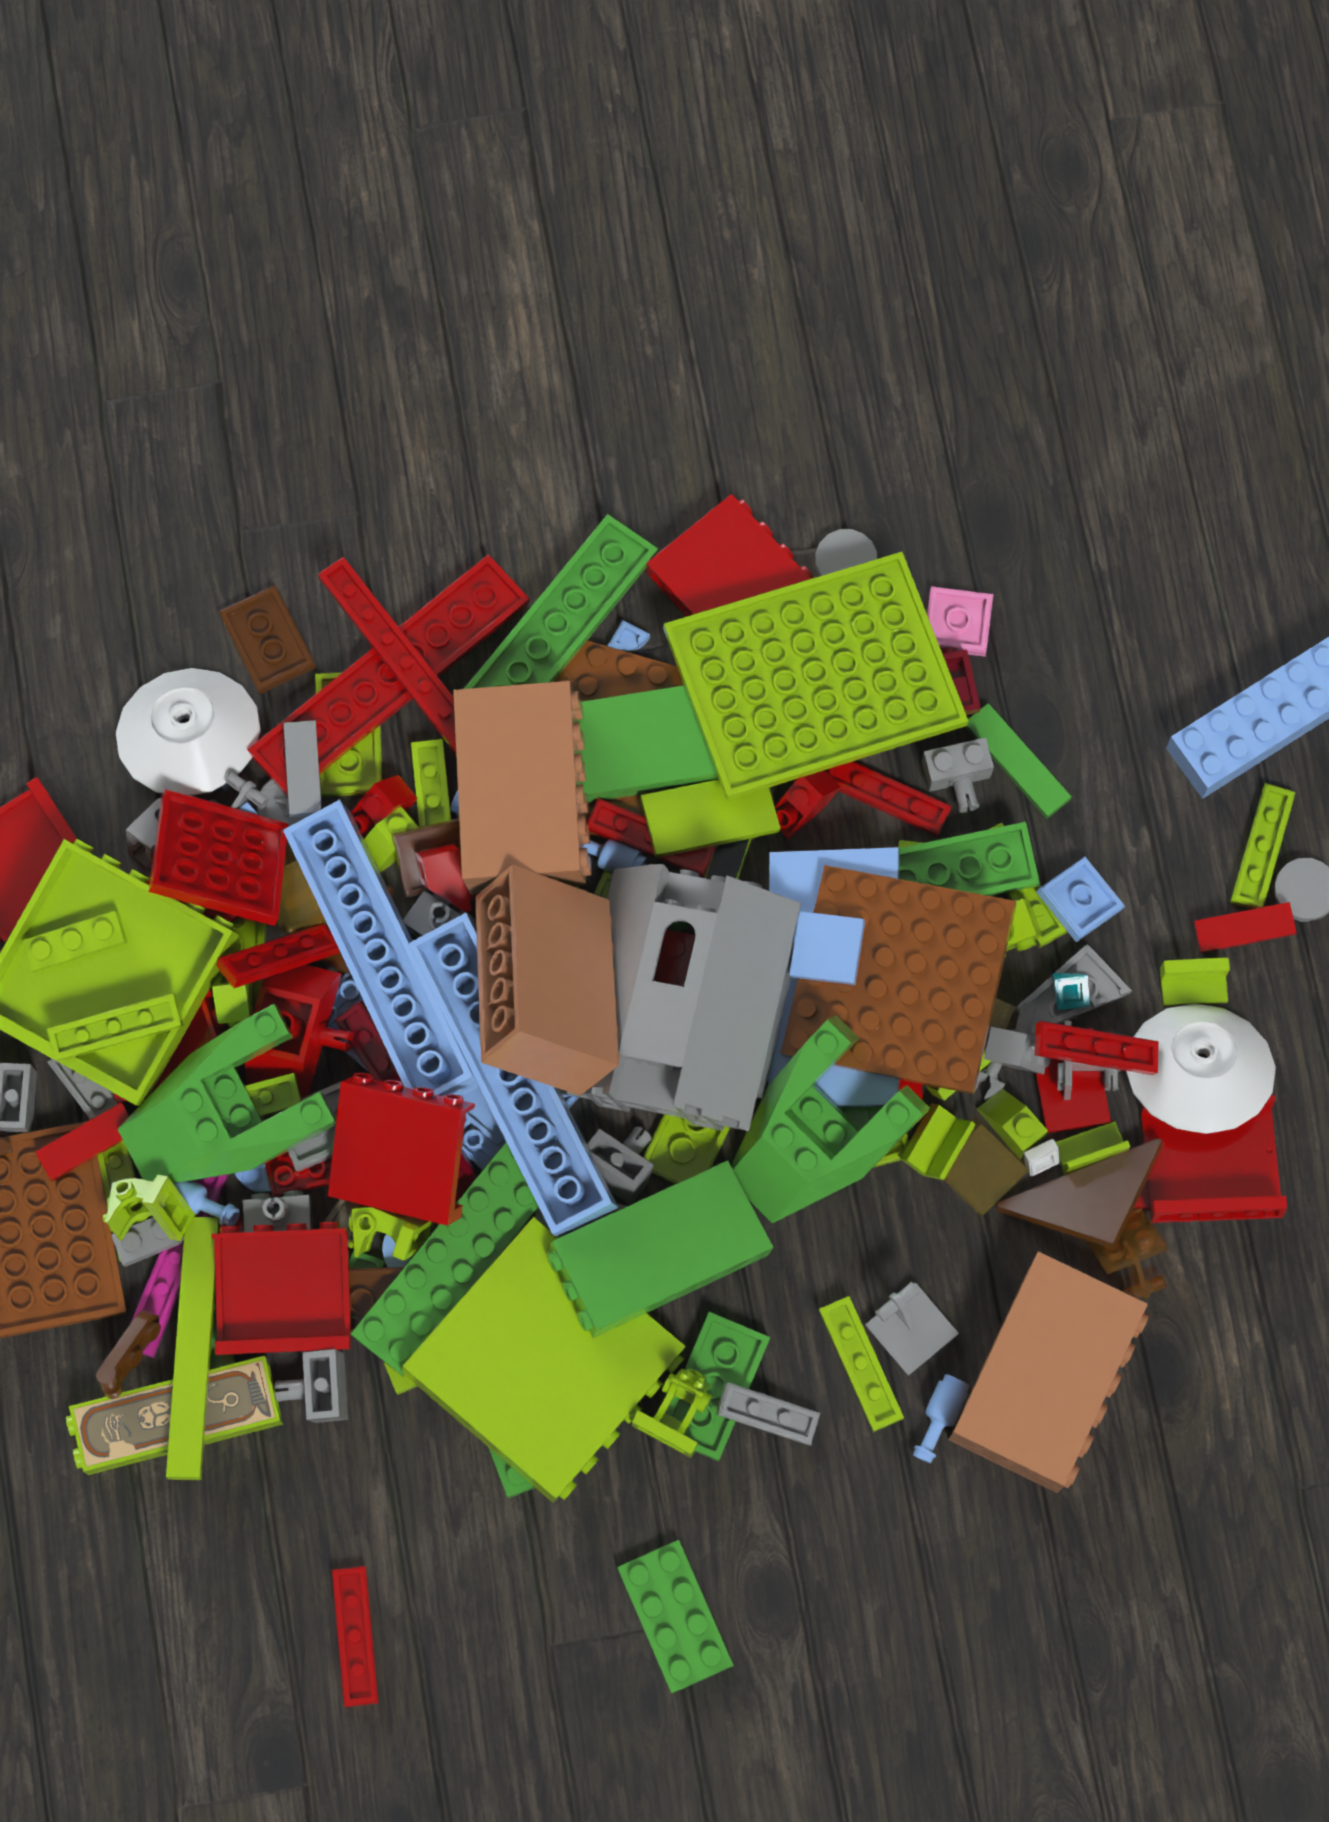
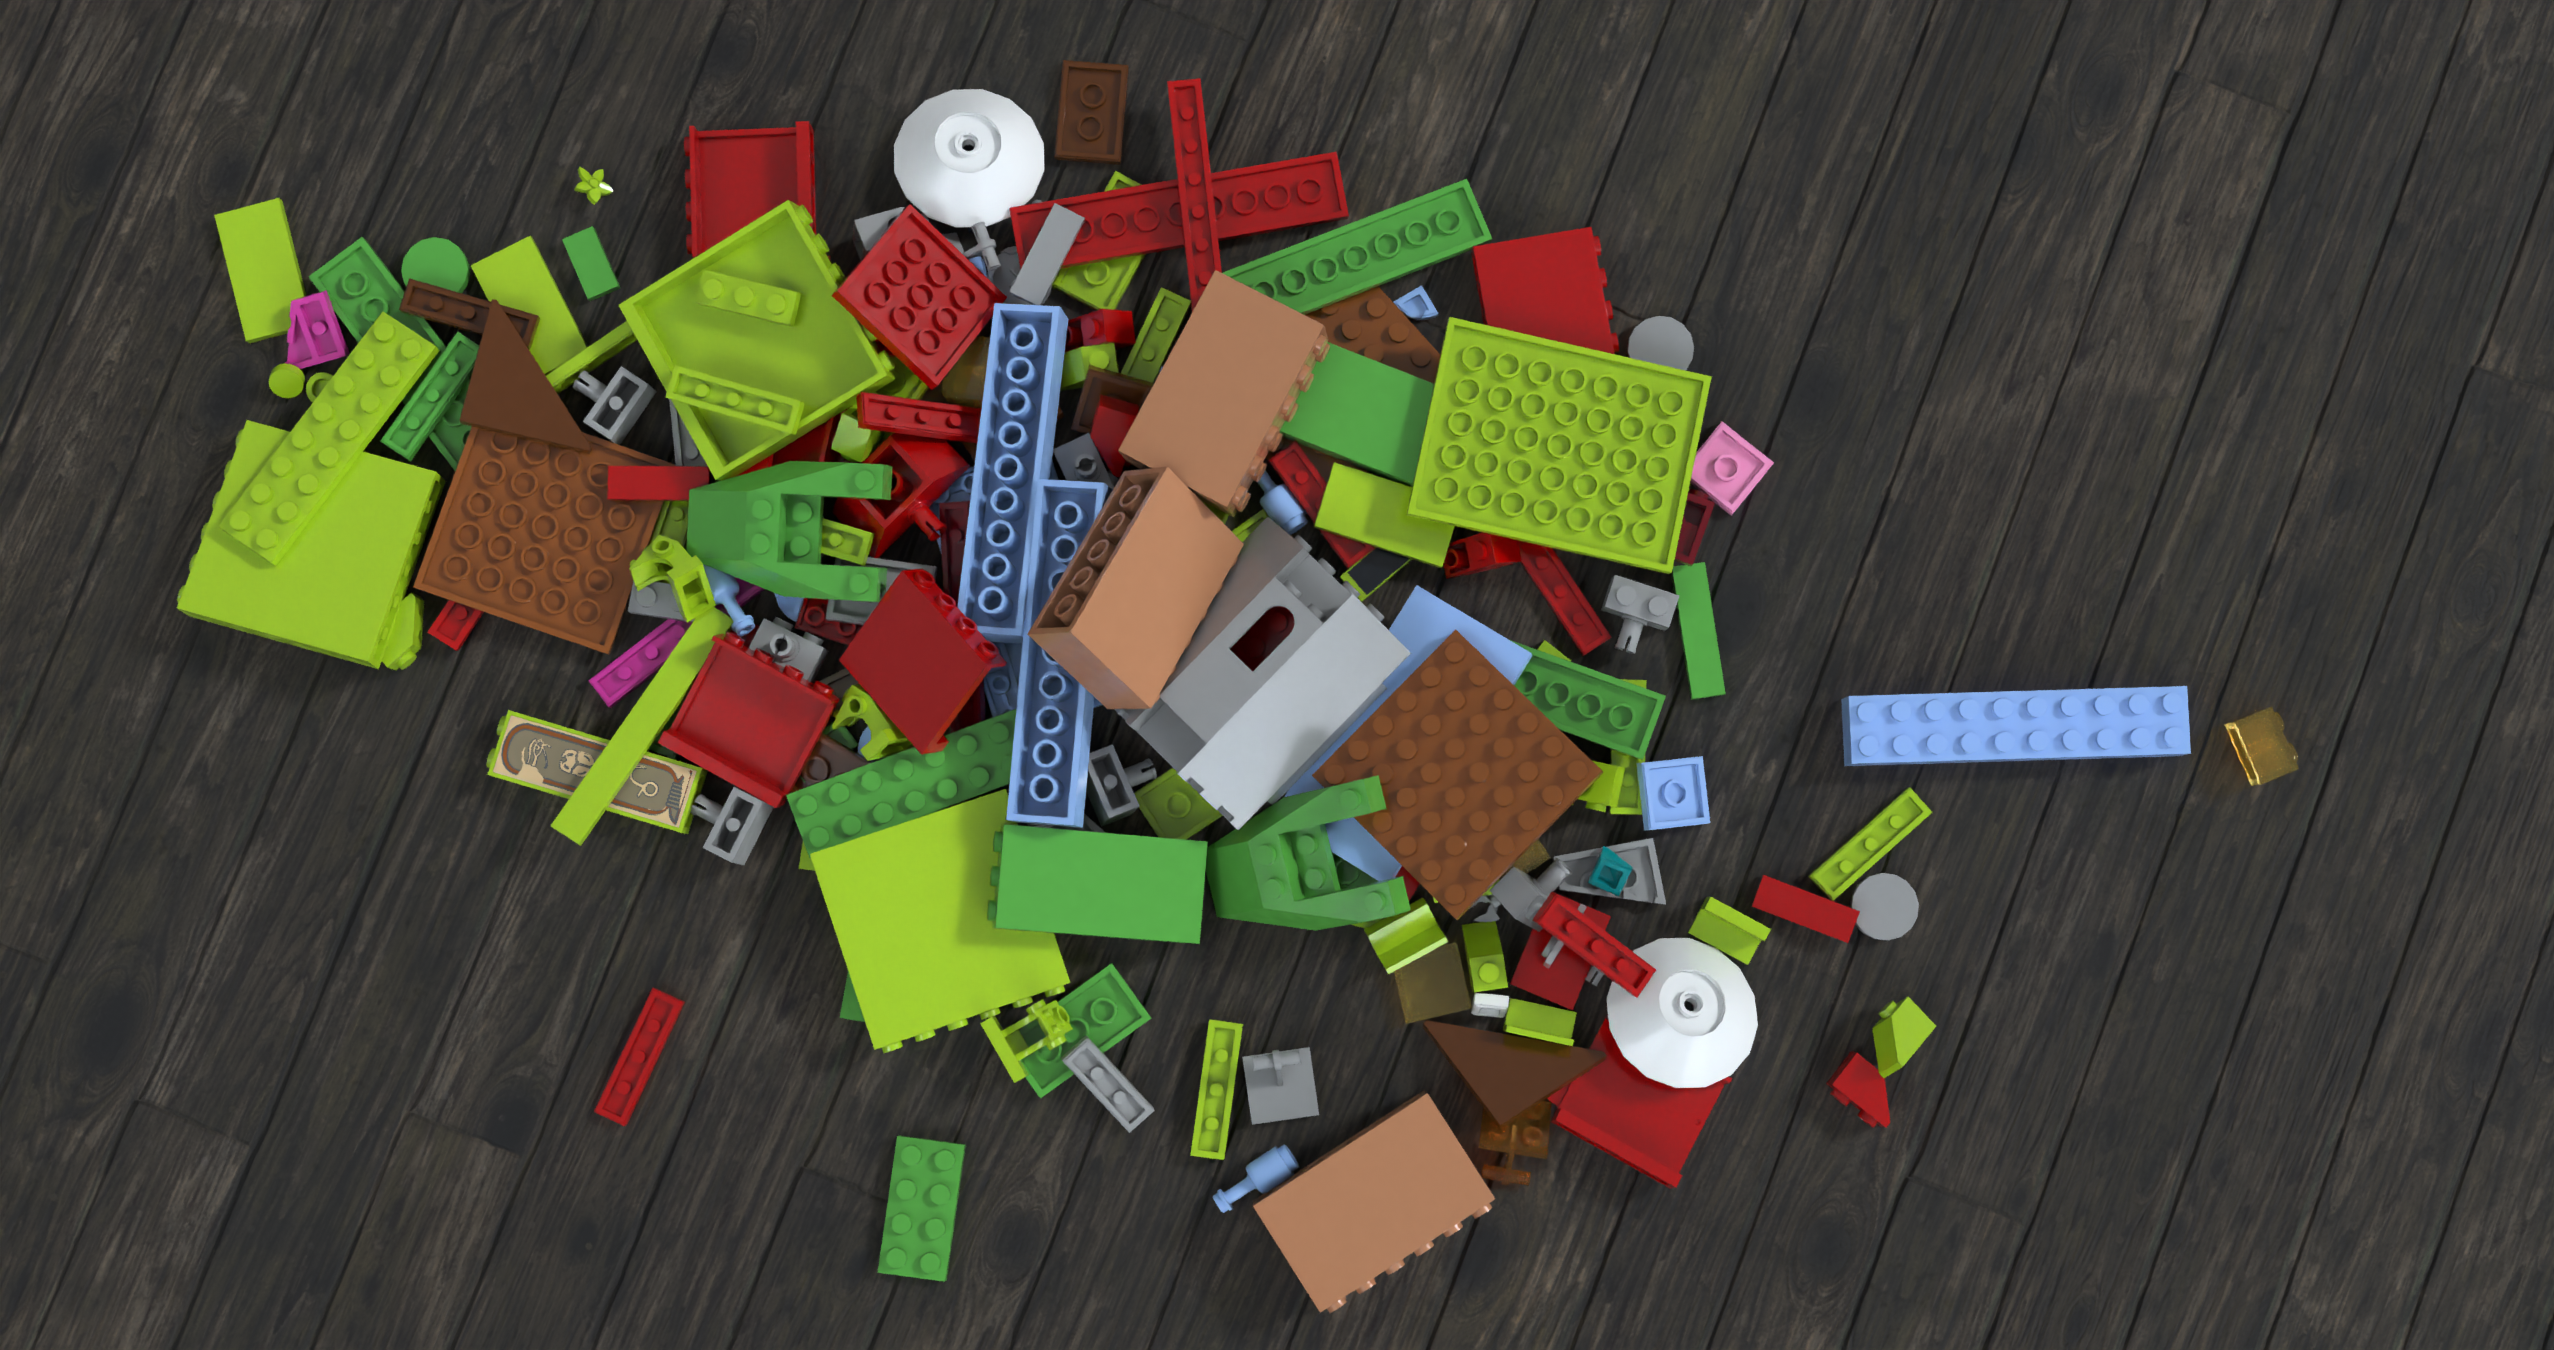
camera: 30 degrees right, 10 degrees up
reddish brown plate [96,1309,161,1399] -> none
light blue tile [789,911,865,985] -> none

